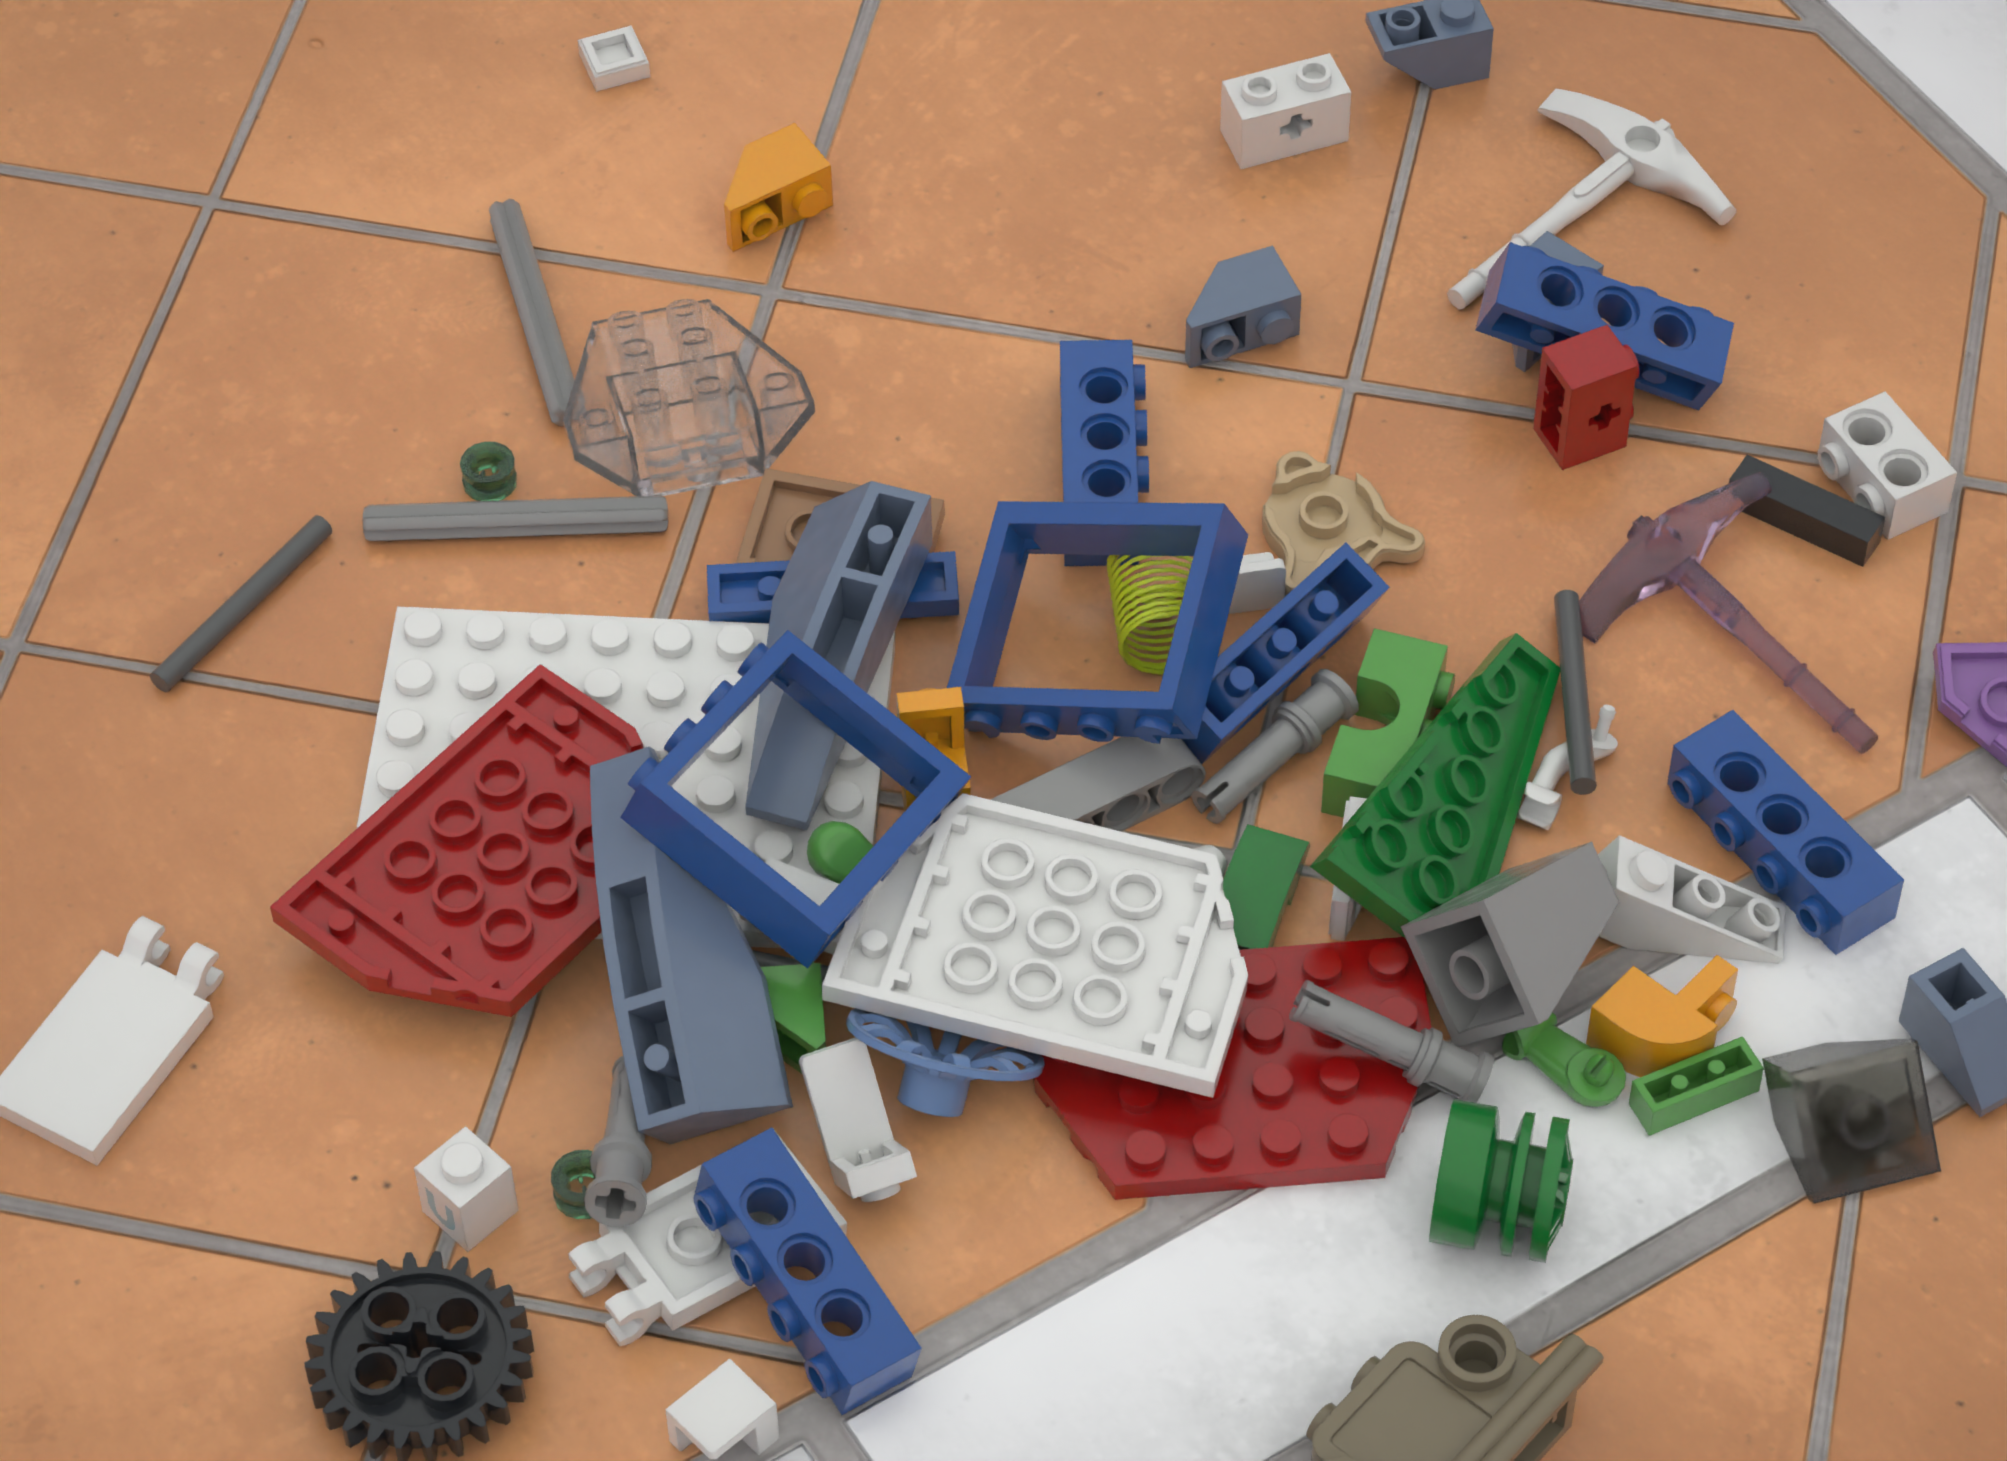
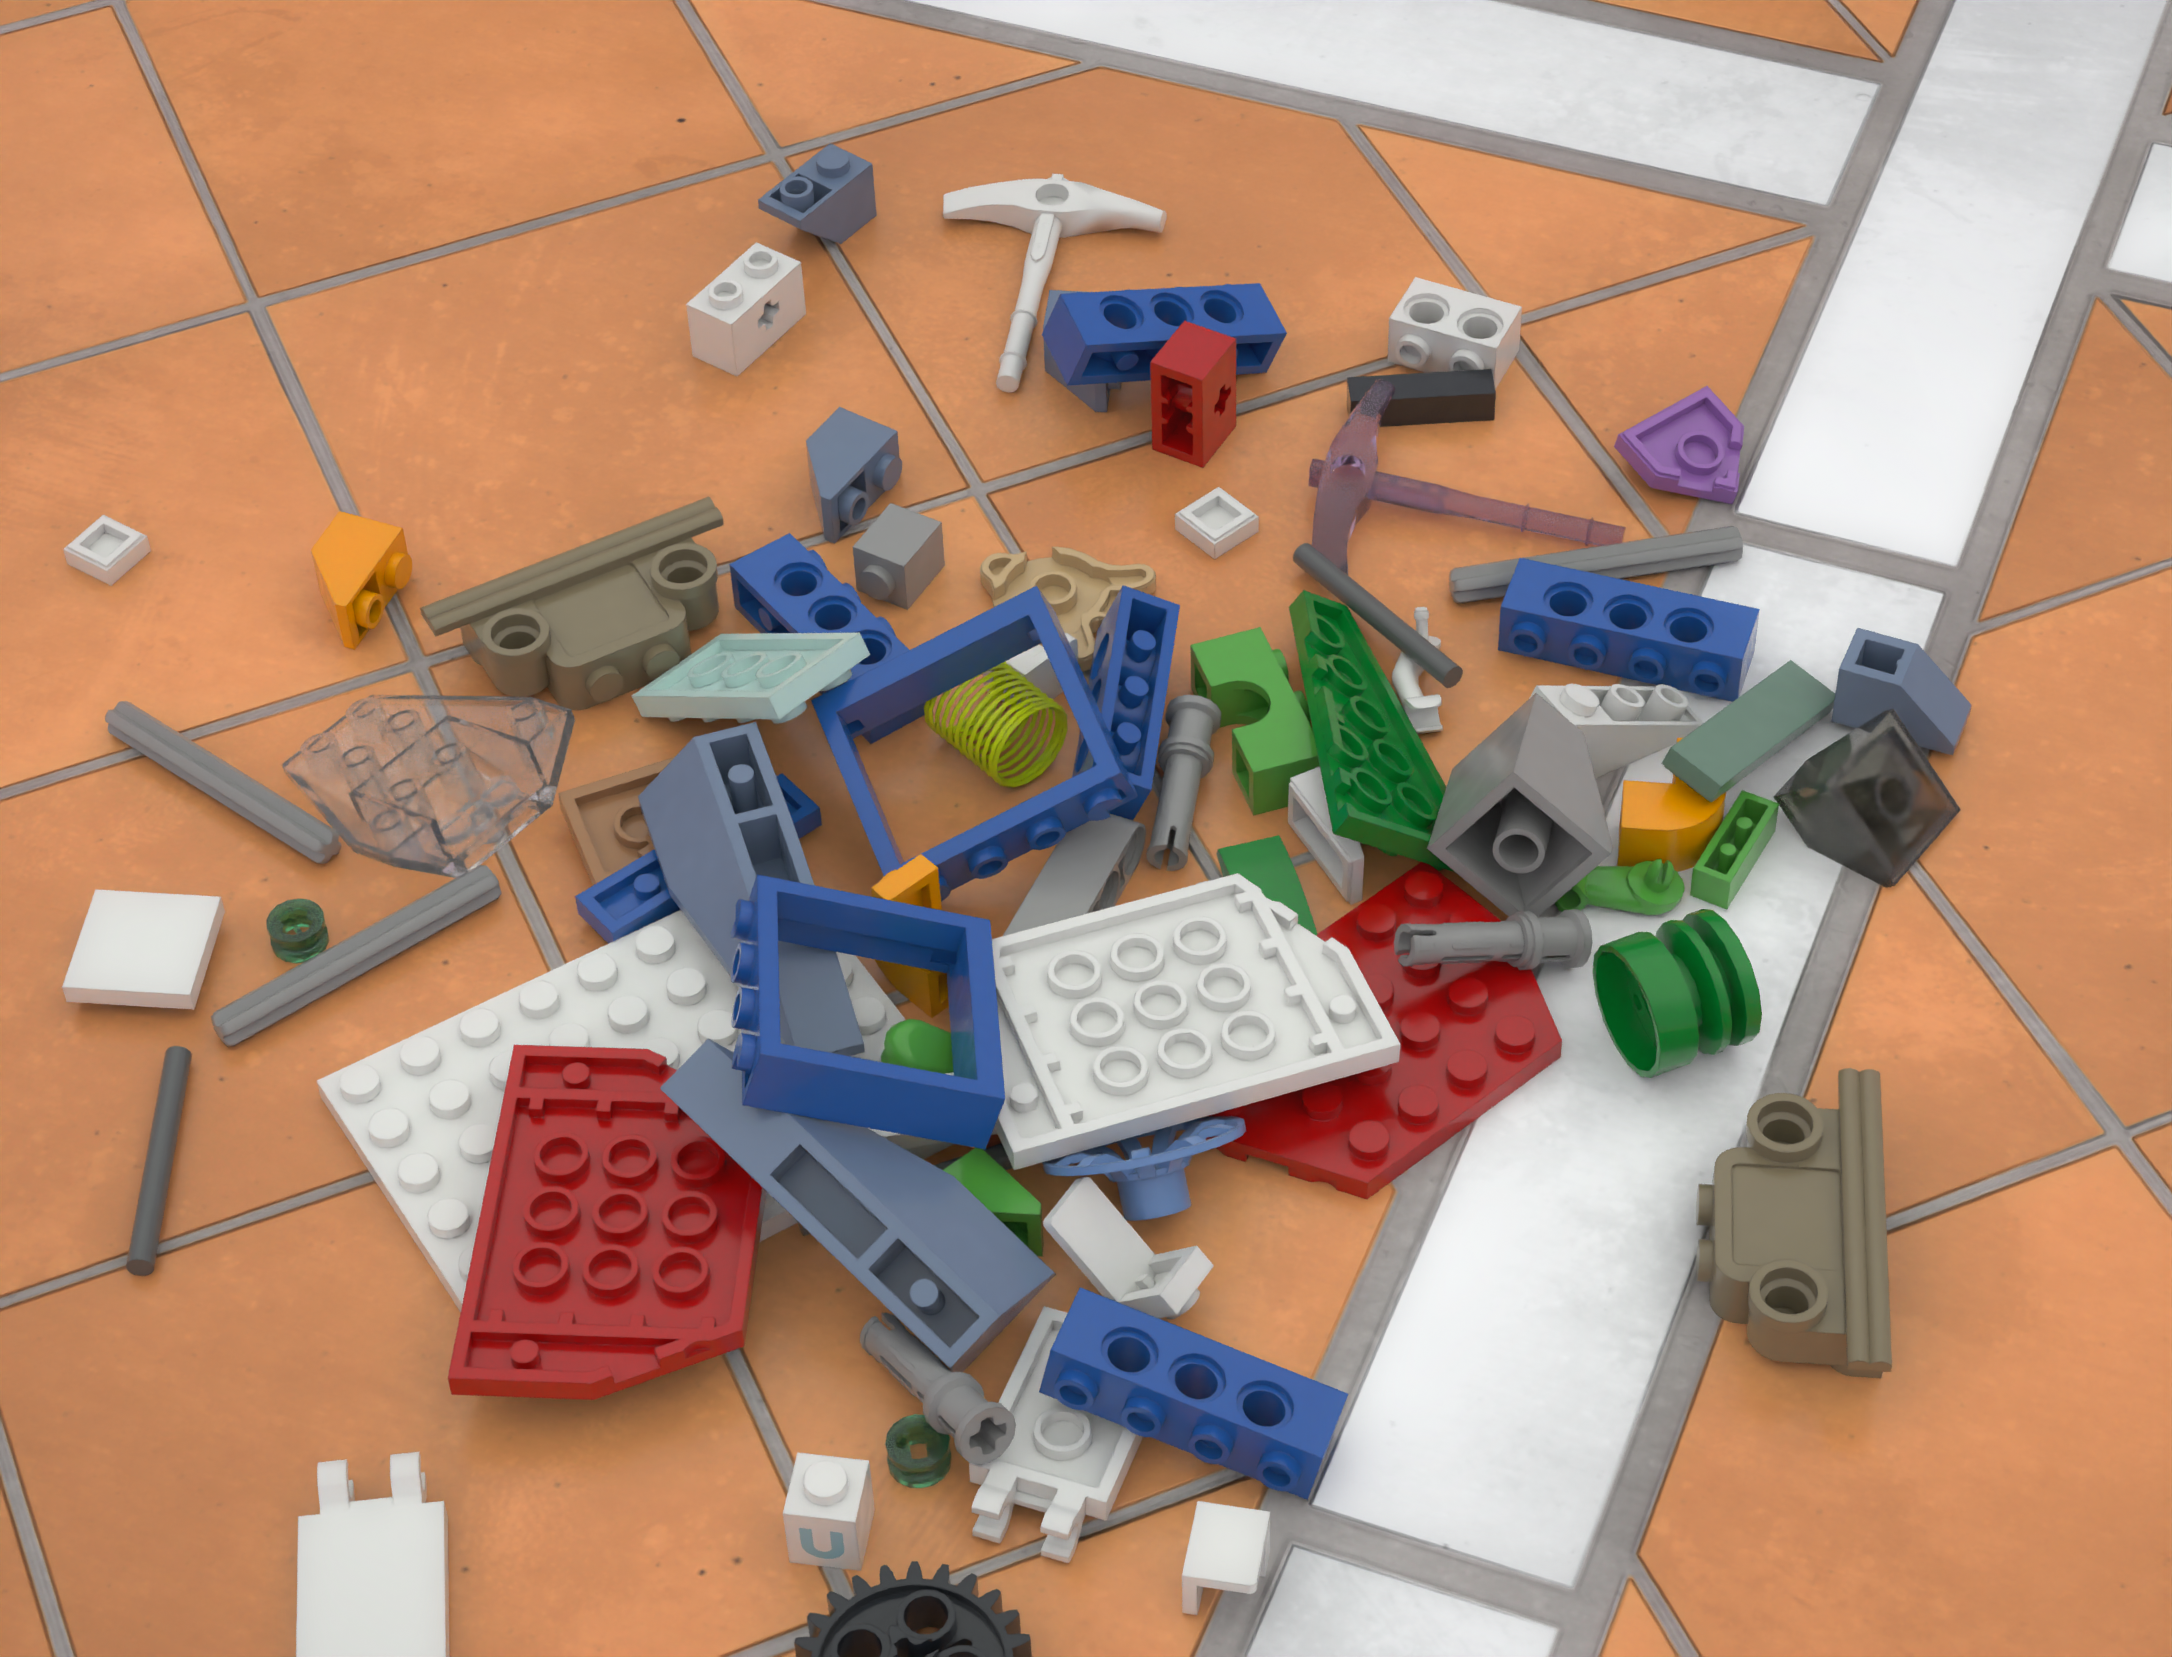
camera: 35 degrees left, 5 degrees down
none -> white tile [62,889,225,1010]
none -> dark tan brick [420,497,724,710]
none -> light aqua plate [632,633,870,724]
none -> light grey brick [853,503,945,610]
none -> white tile [1175,487,1259,559]
none -> light grey axle [1449,526,1743,604]
none -> sand green tile [1661,660,1835,802]

